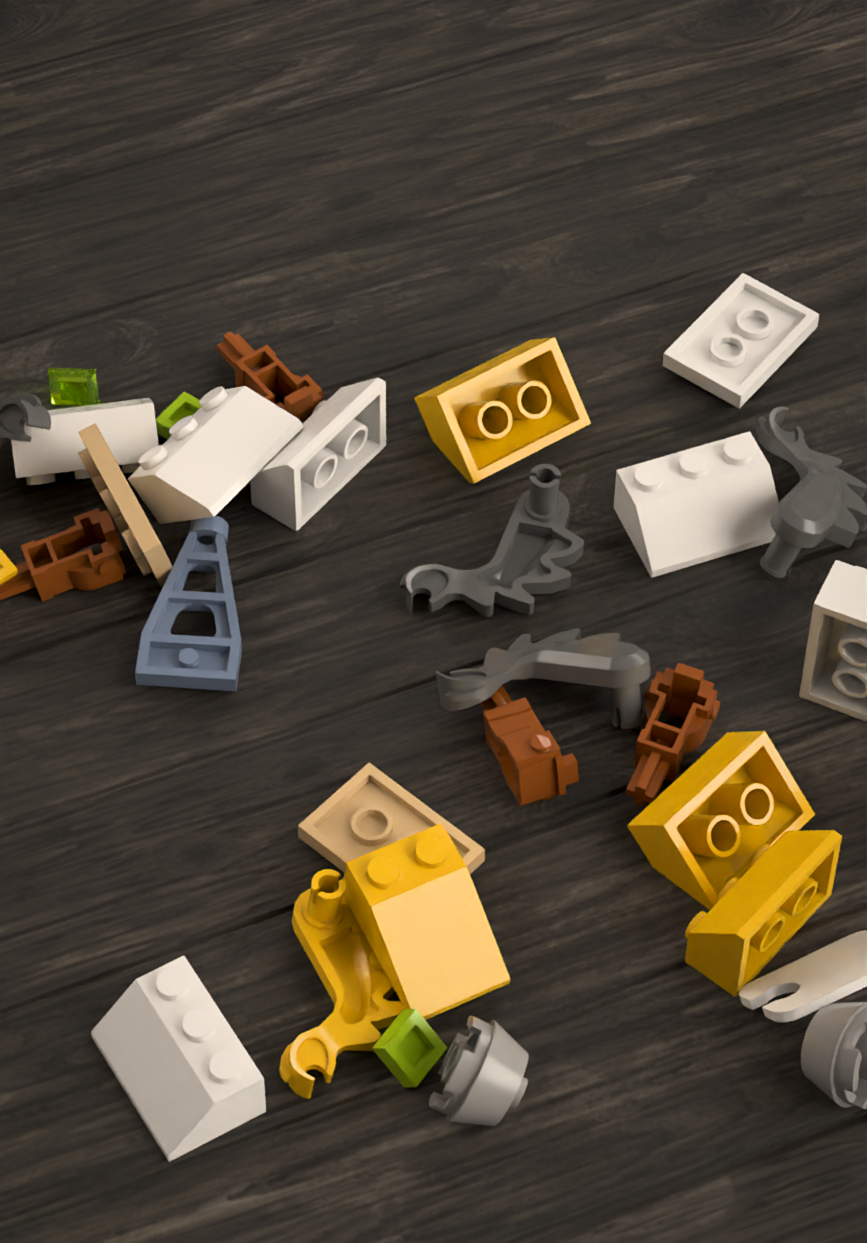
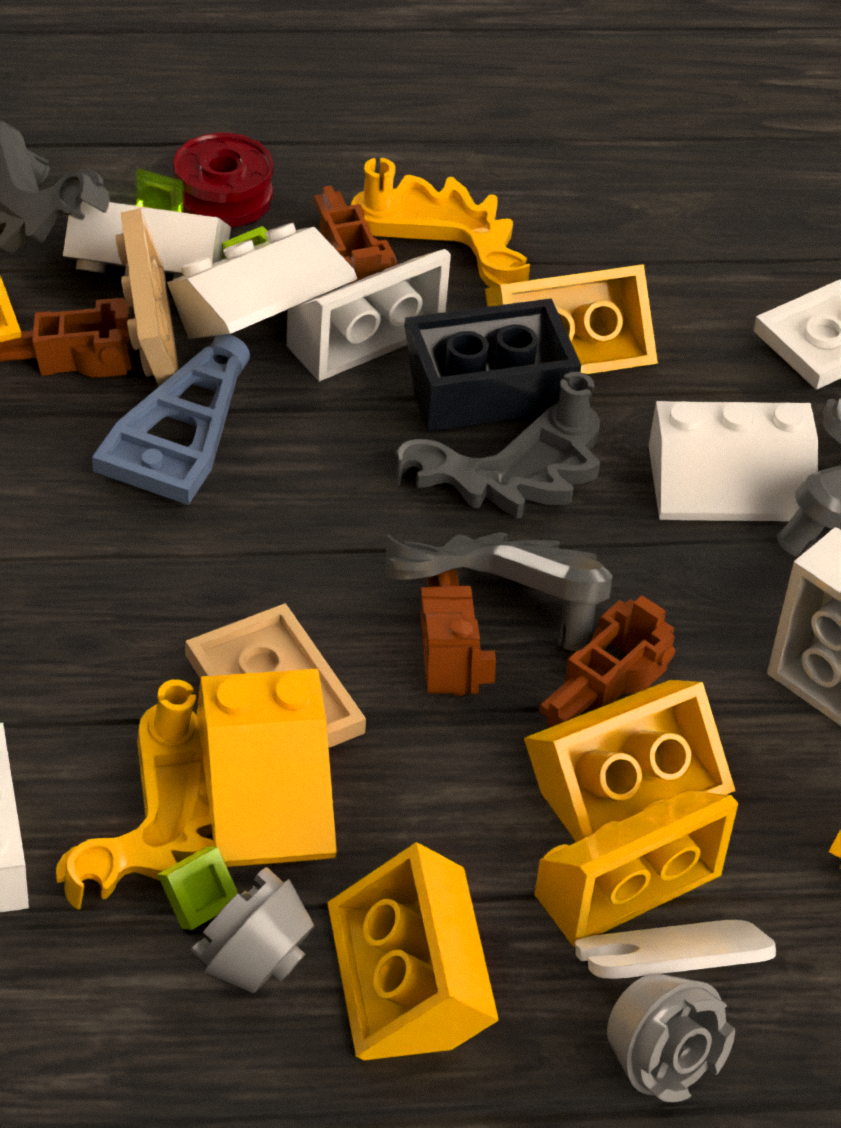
camera: 15 degrees right, 5 degrees down
none -> dark red wheel [173,132,274,227]
none -> yellow slope [327,842,499,1060]
none -> yellow animal [351,158,530,287]
none -> black slope [404,298,581,432]

